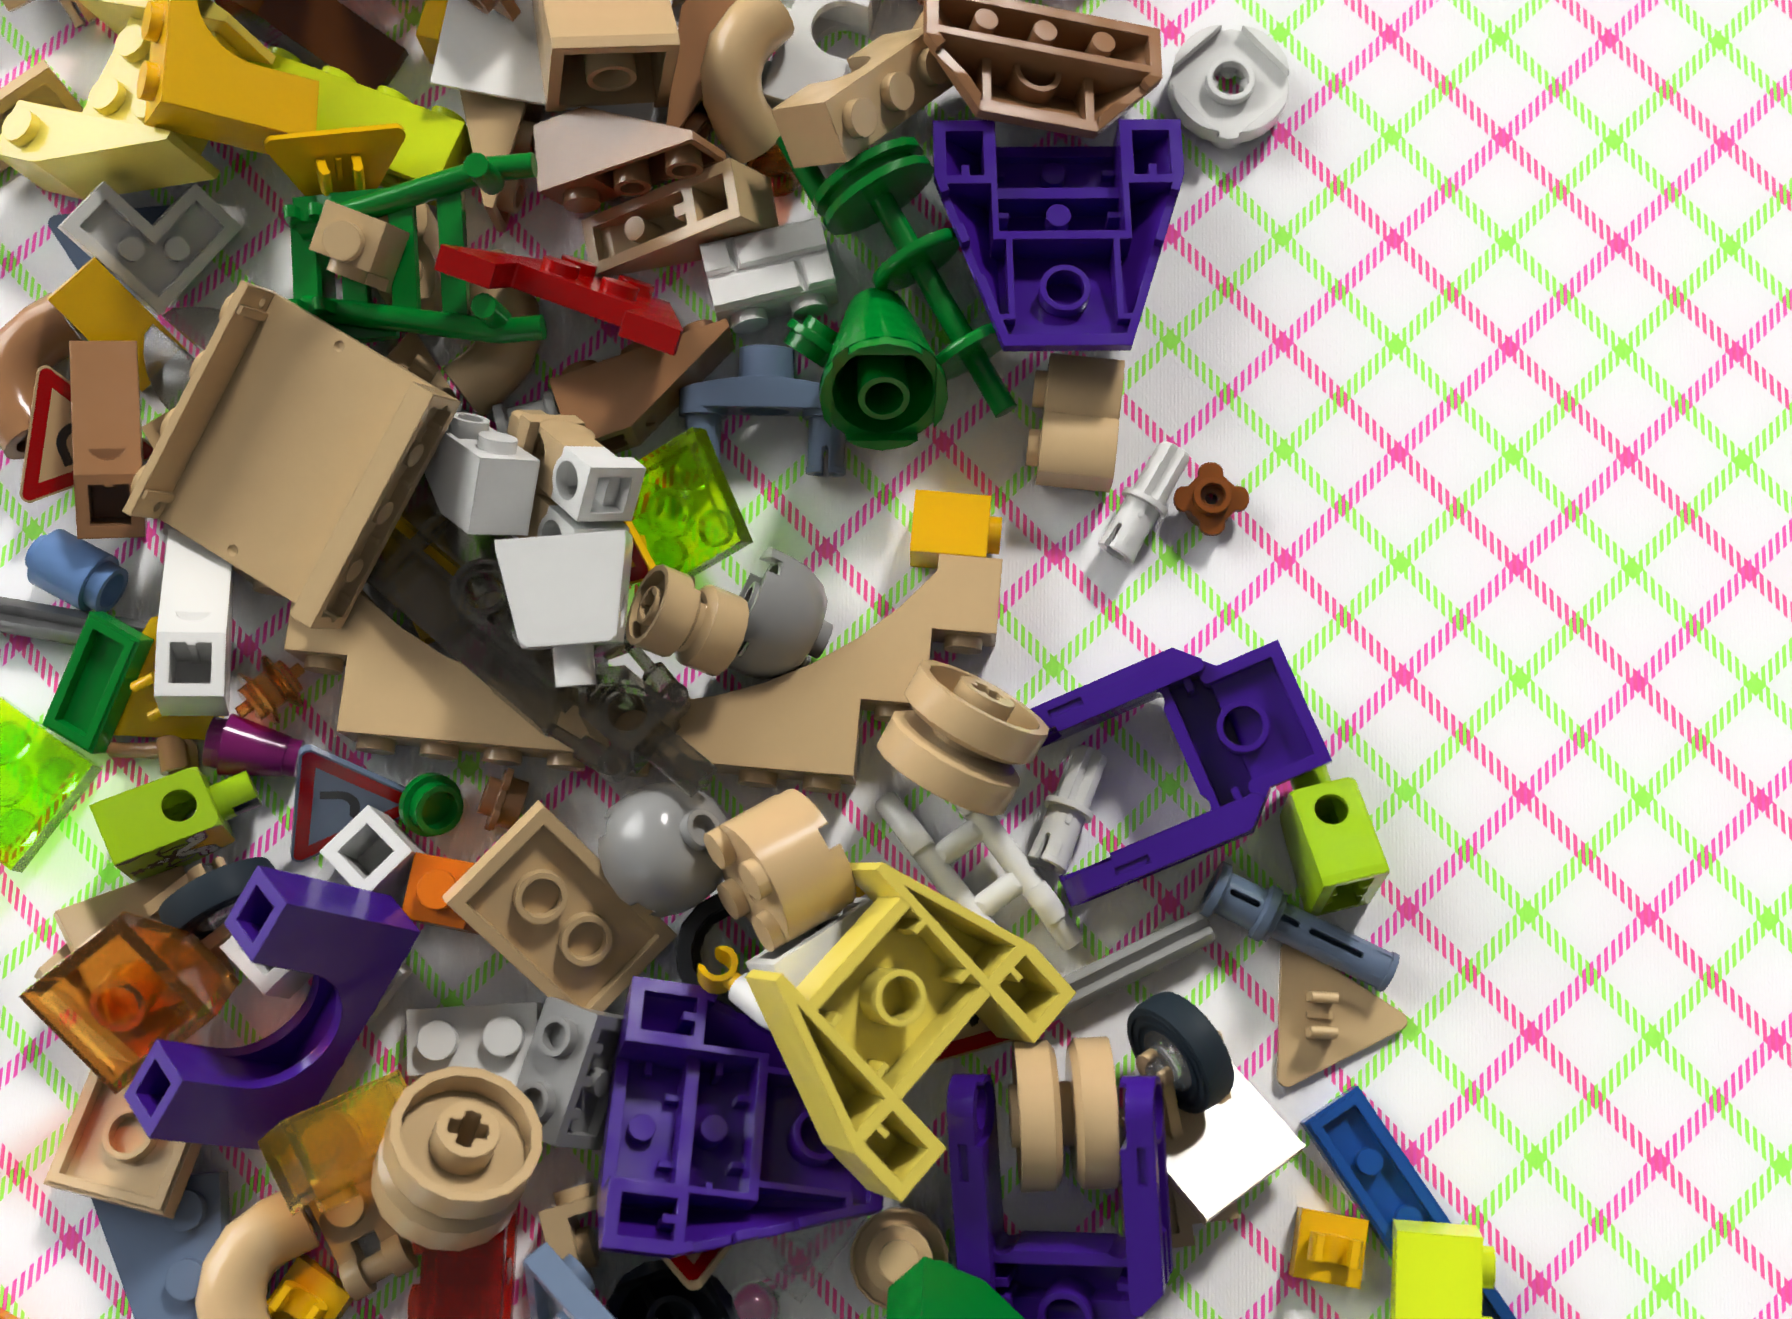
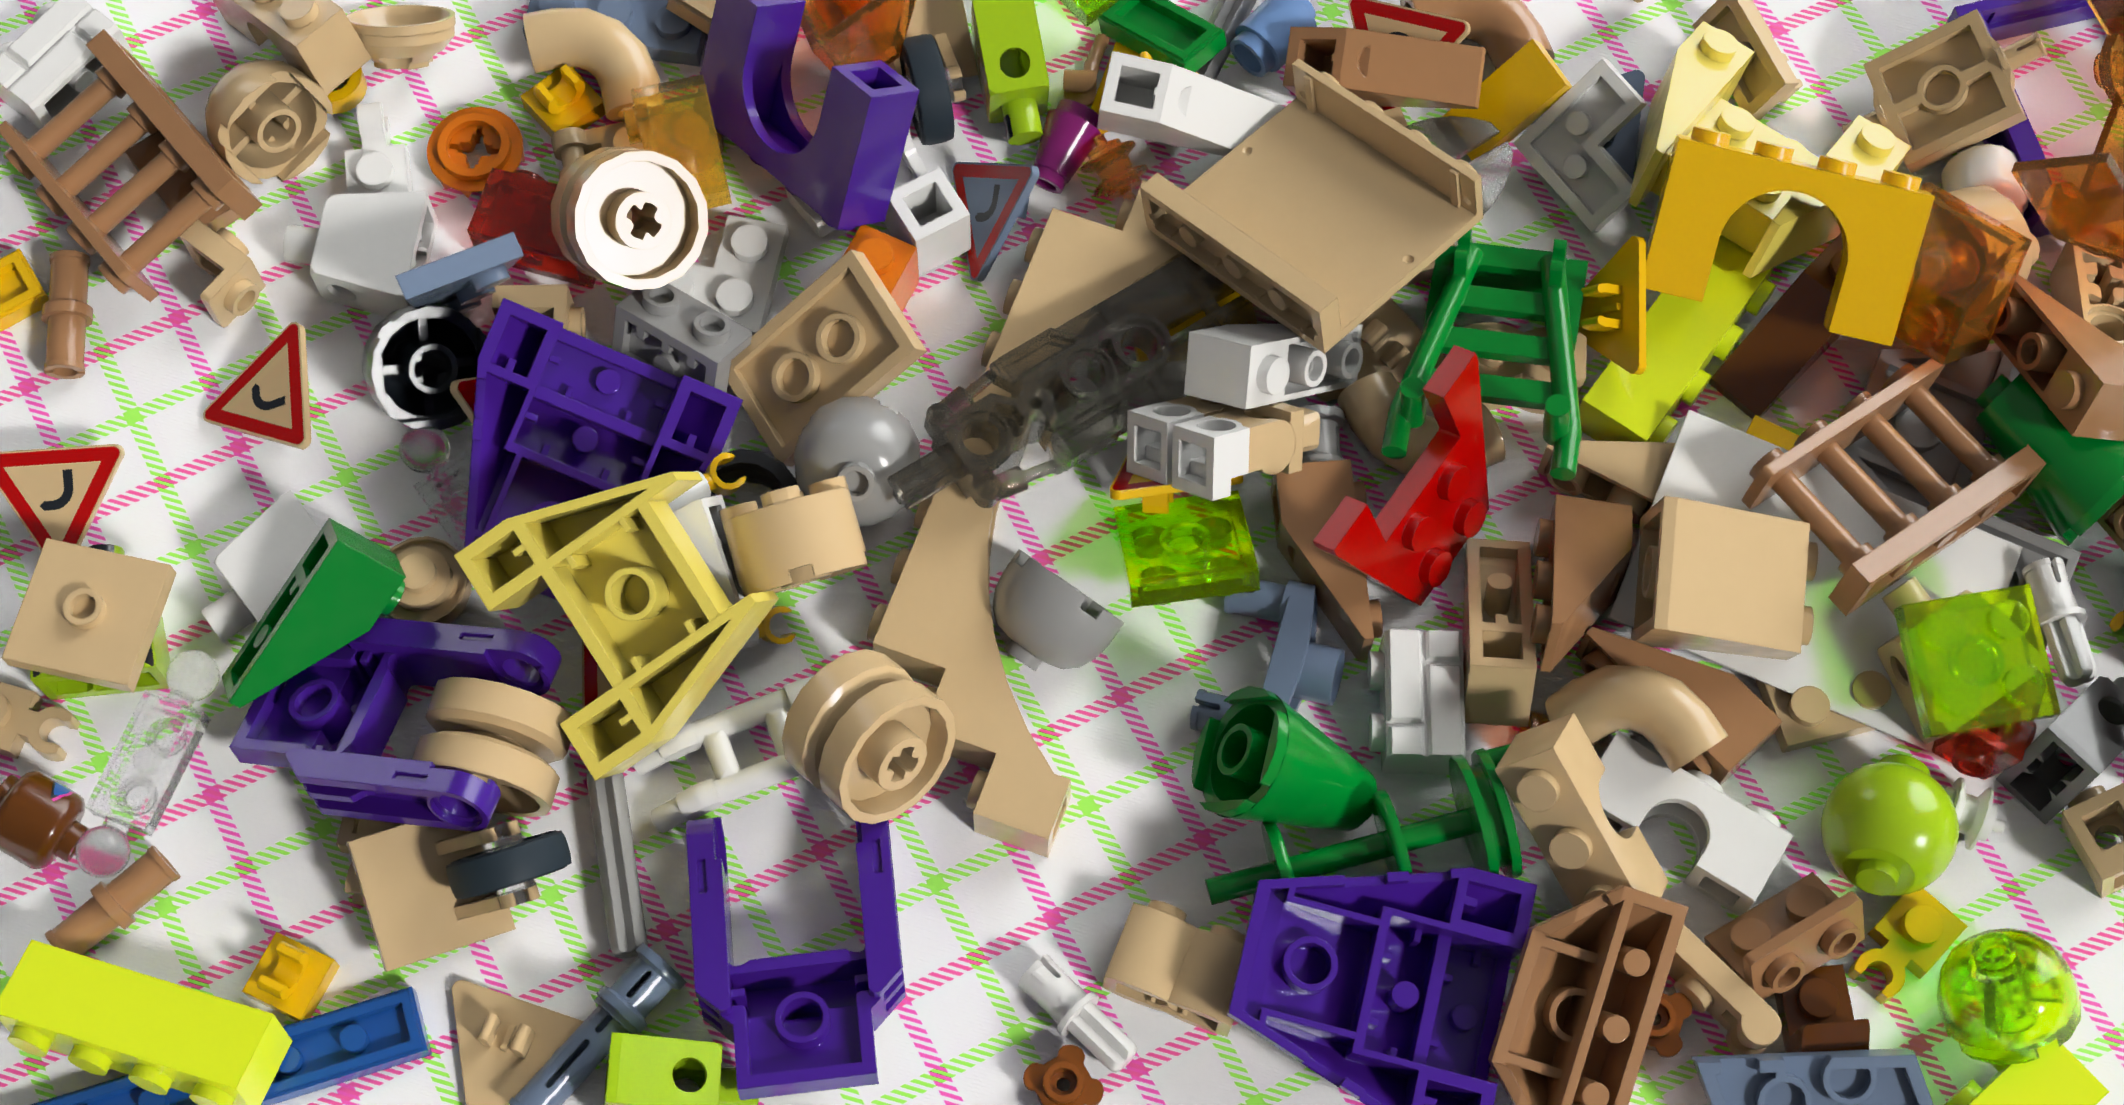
camera: 100 degrees right, 10 degrees down
tan brick [309,199,410,293] -> none
green plate [399,772,464,837] -> none
medium nougat plate [477,767,529,831] -> none
white torso [494,530,633,688] -> none
tan wheel [625,564,749,676] -> none
green plate [783,314,837,369] -> none
yellow brick [910,489,1002,569] -> none
white axle [1027,745,1107,874] -> none

